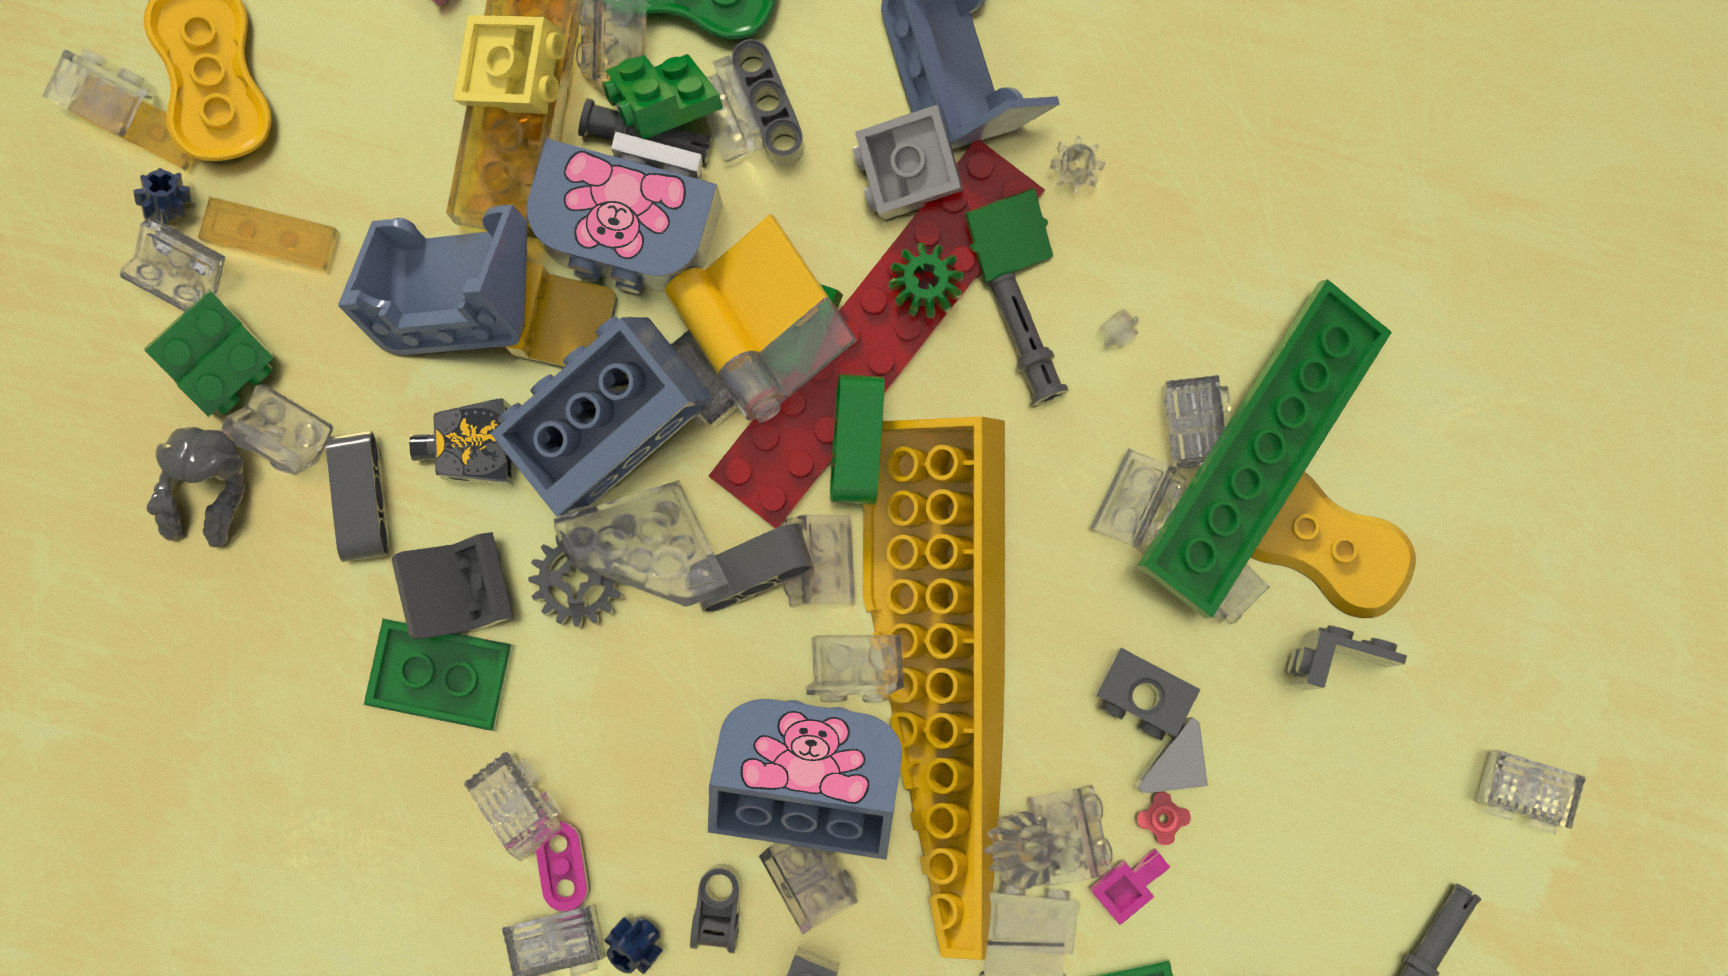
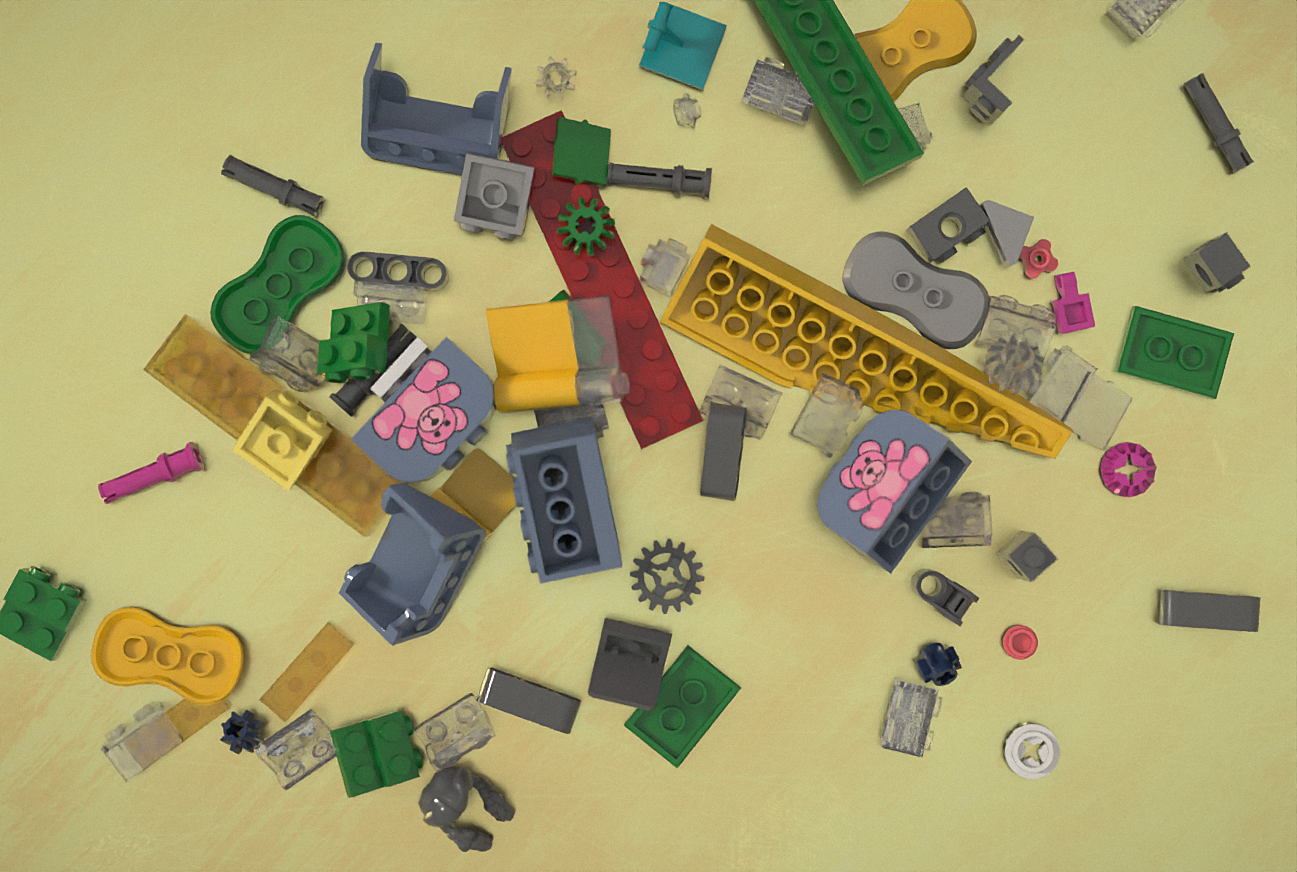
camera: 70 degrees left, 5 degrees up
torso [409,398,513,487] -> none
clear brick [464,752,564,862] -> none
dark pink plate [535,821,589,911] -> none
clear plate [554,480,728,607] -> none
green beam [830,374,885,505] -> none
clear bracket [1091,448,1186,554] -> none
none -> teal plate [639,1,727,90]
none -> clear brick [640,238,691,298]
none -> light grey plate [843,231,990,349]

